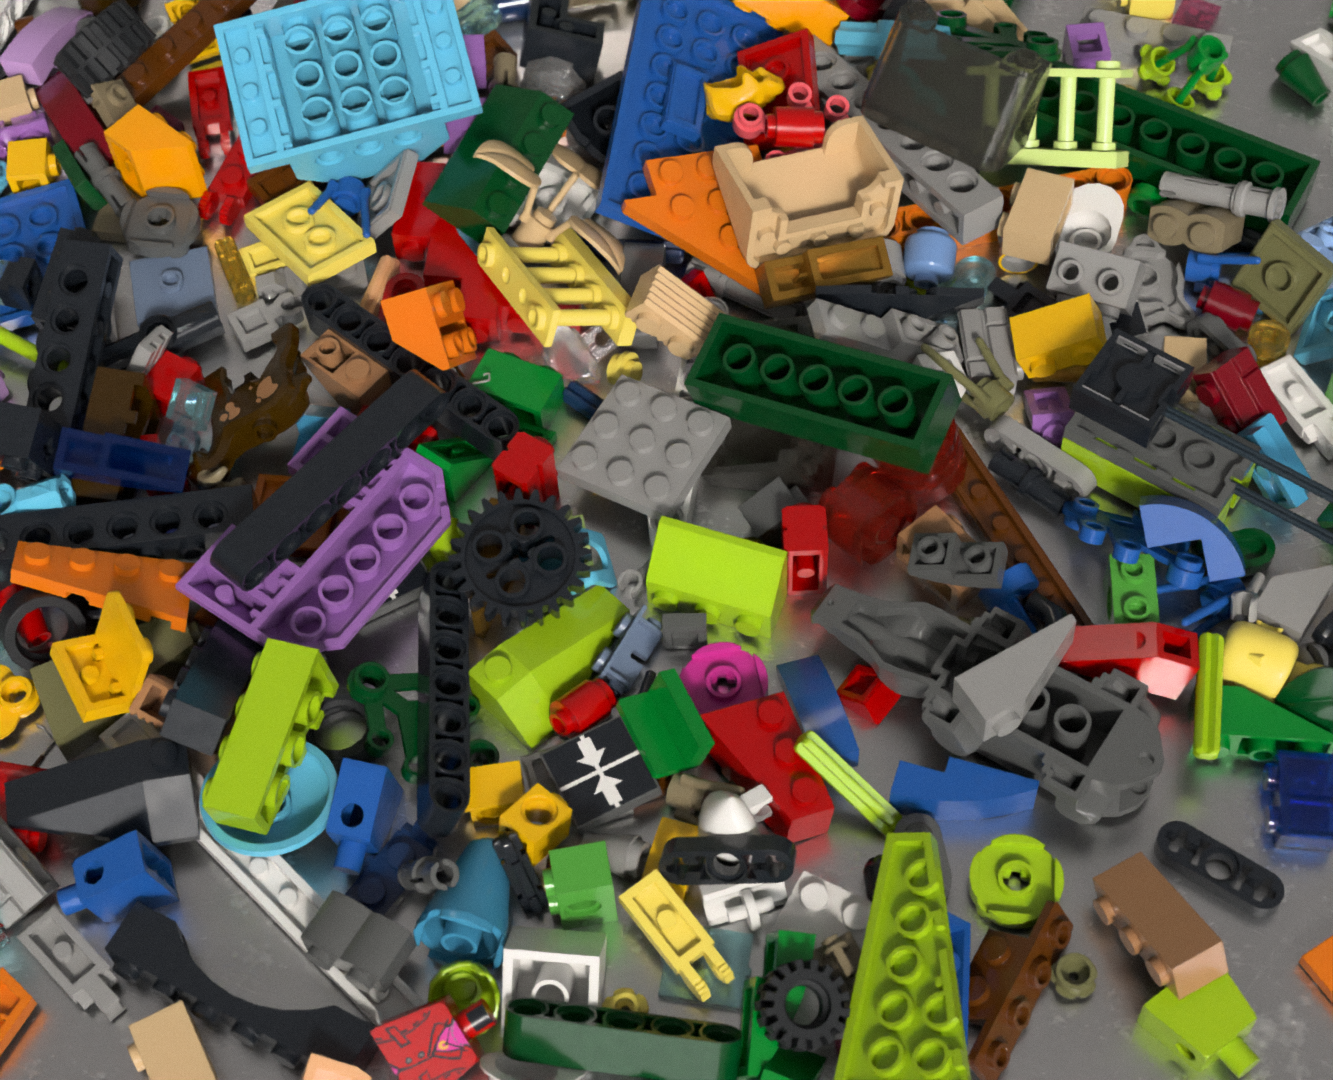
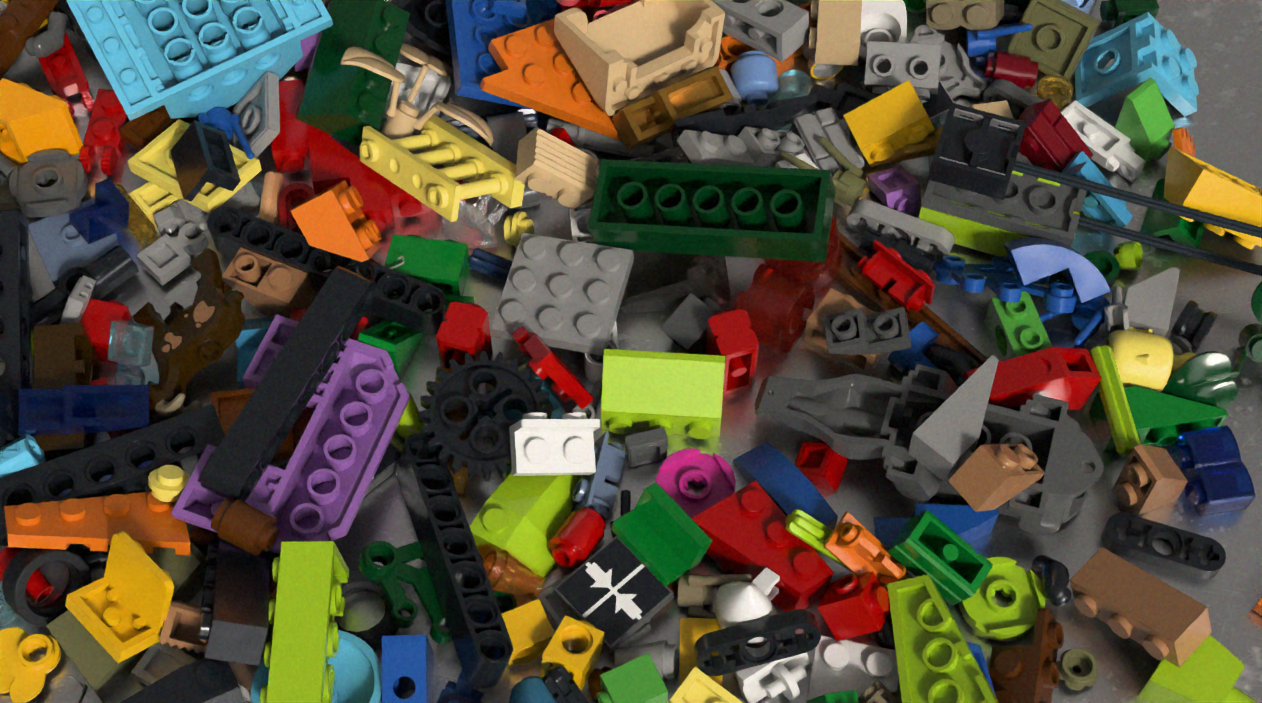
camera: 20 degrees left, 0 degrees up
none -> dark grey arm [25,12,67,58]
none -> clear blue panel [69,178,129,244]
none -> light yellow plate [148,465,190,502]
none -> black panel [171,120,241,201]
none -> reddish brown brick [211,498,280,556]
none -> clear orange cone [483,550,545,600]
none -> white bracket [509,412,600,476]
none -> red plate [512,326,594,410]
none -> red brick [817,572,890,641]
none -> orange hinge [823,512,909,589]
none -> red hinge [857,240,935,312]
none -> green brick [887,510,993,606]
none -> medium nougat slope [948,443,1045,512]
none -> black arm [1032,555,1072,607]
none -> lime hinge [1113,241,1143,271]
none -> medium nougat slope [1114,444,1188,517]

